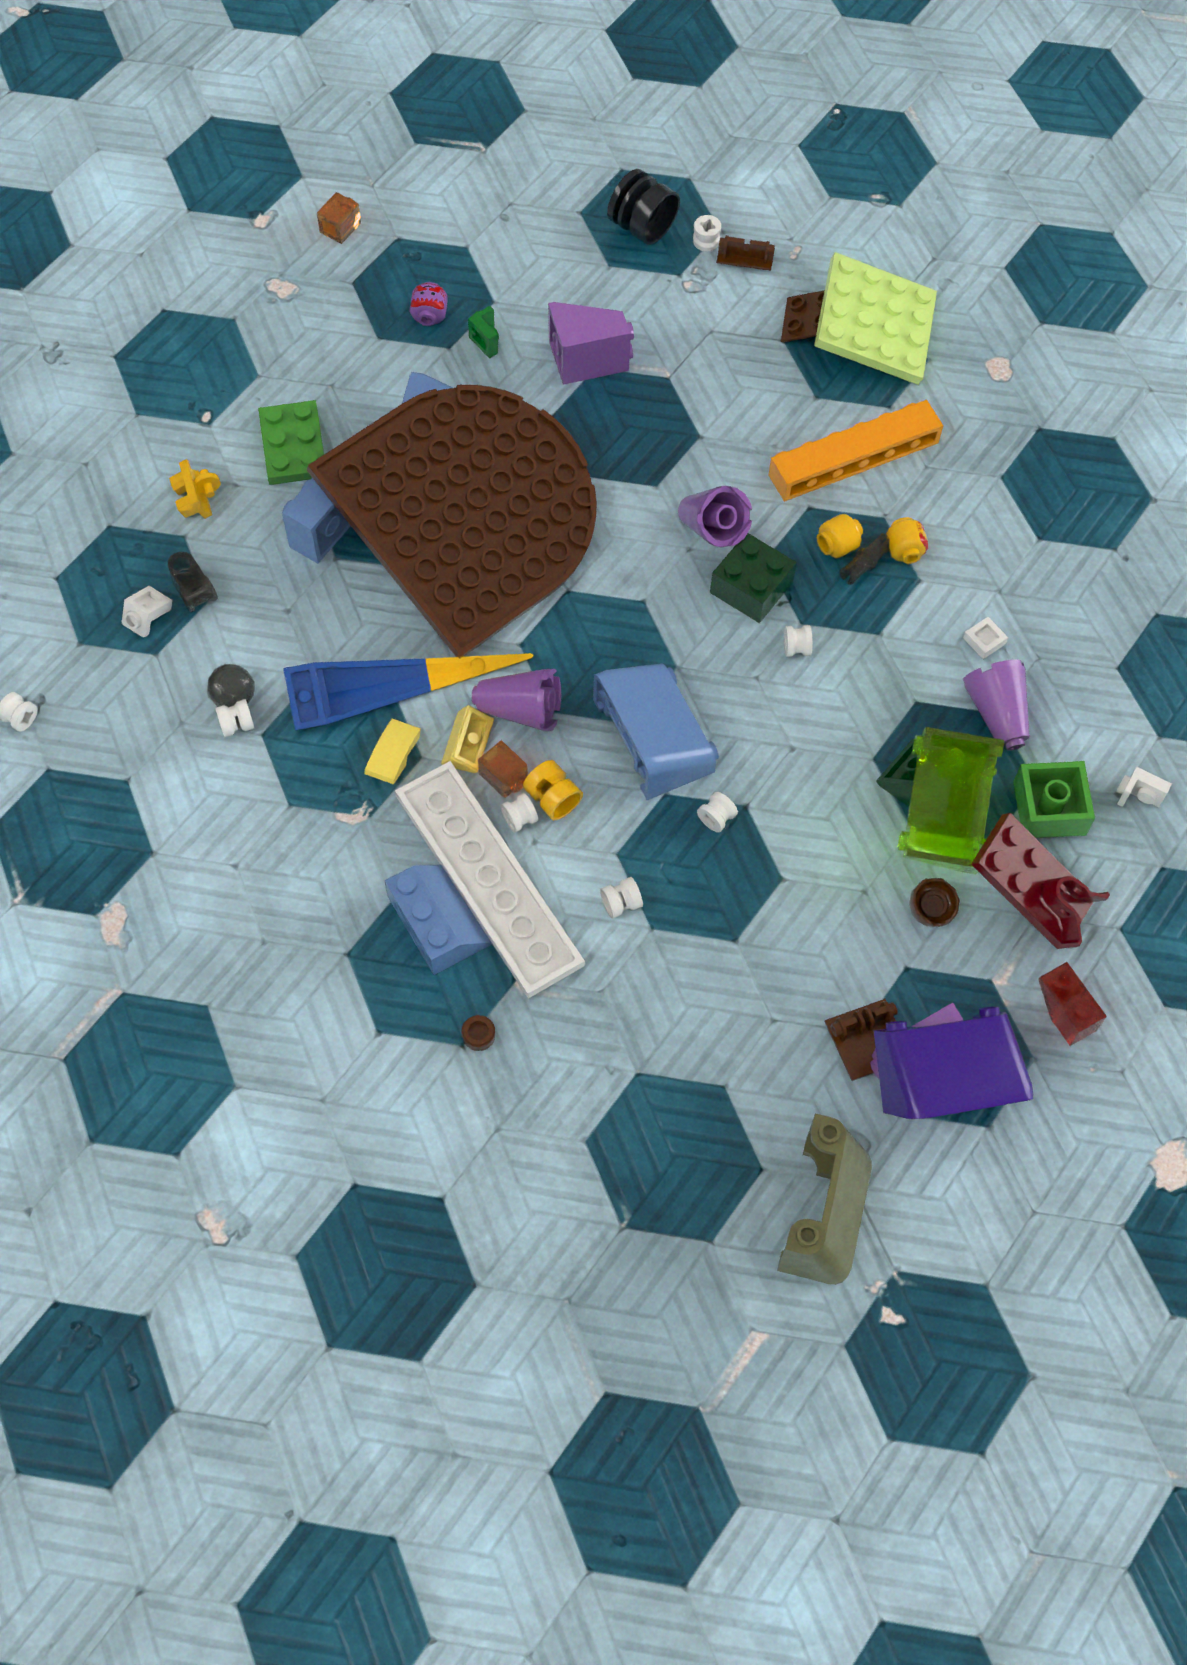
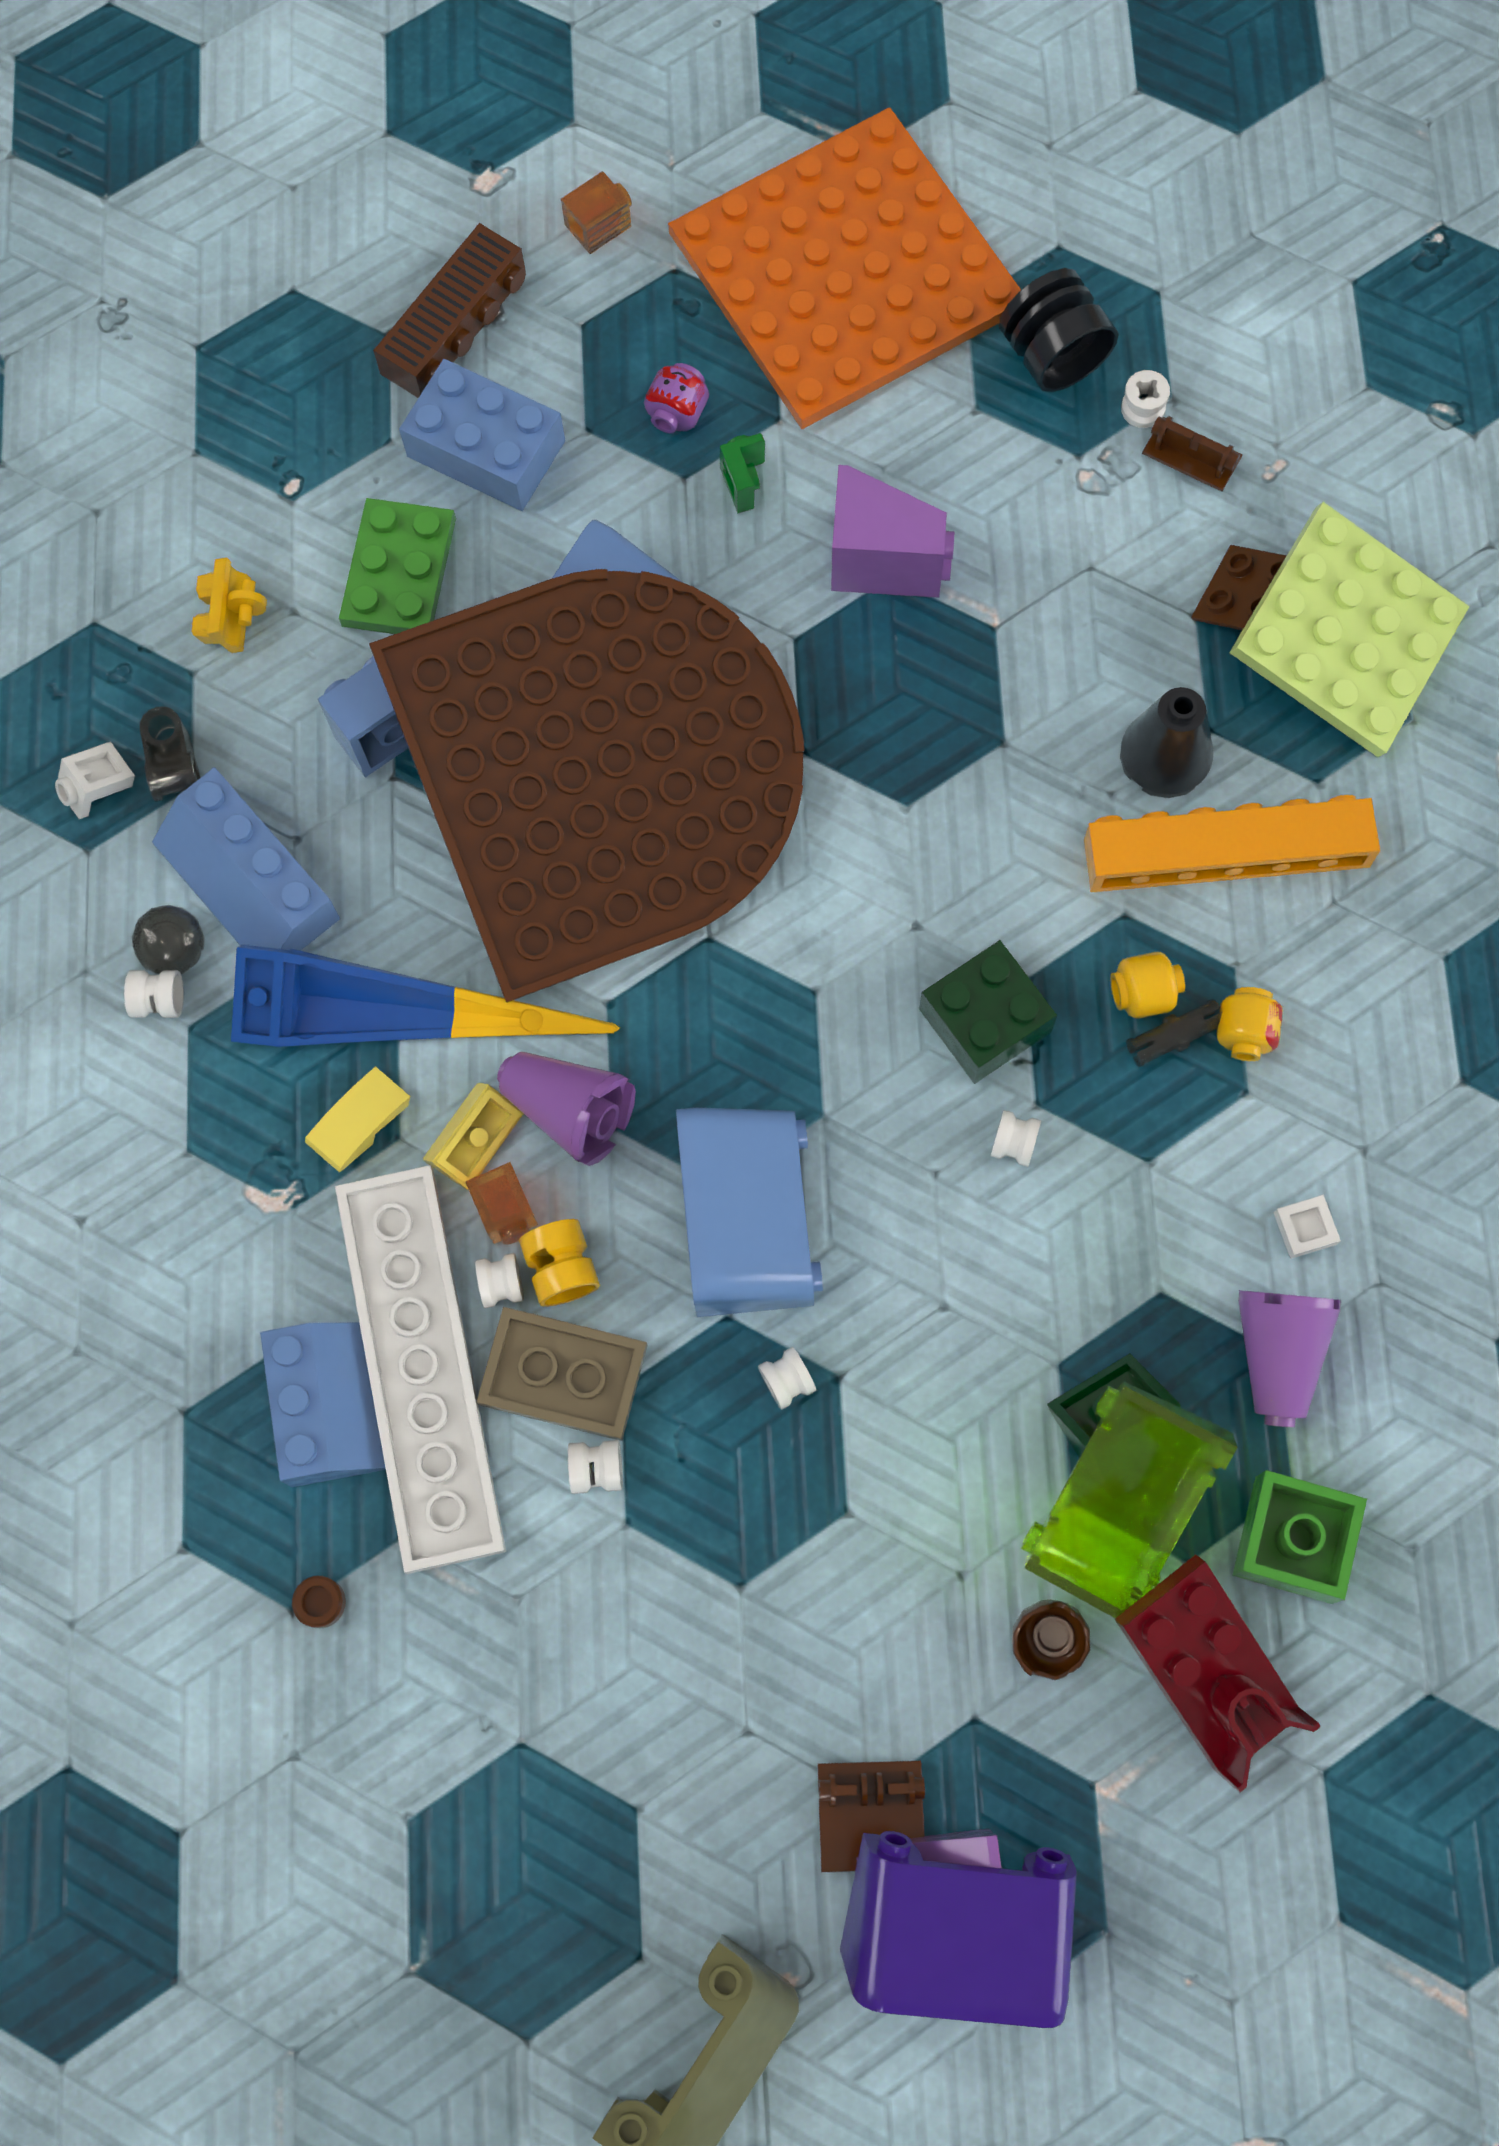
camera: 25 degrees right, 10 degrees up
medium lavender cone [678,486,752,547] -> none
clear red slope [1038,962,1107,1046] -> none
white bracket [1116,767,1172,807] -> none
none -> medium blue slope [152,767,340,951]
none -> reddish brown brick [373,223,526,398]
none -> medium blue brick [399,359,565,511]
none -> dark tan plate [476,1307,648,1441]
none -> orange plate [668,107,1021,429]
none -> black cone [1120,687,1213,798]

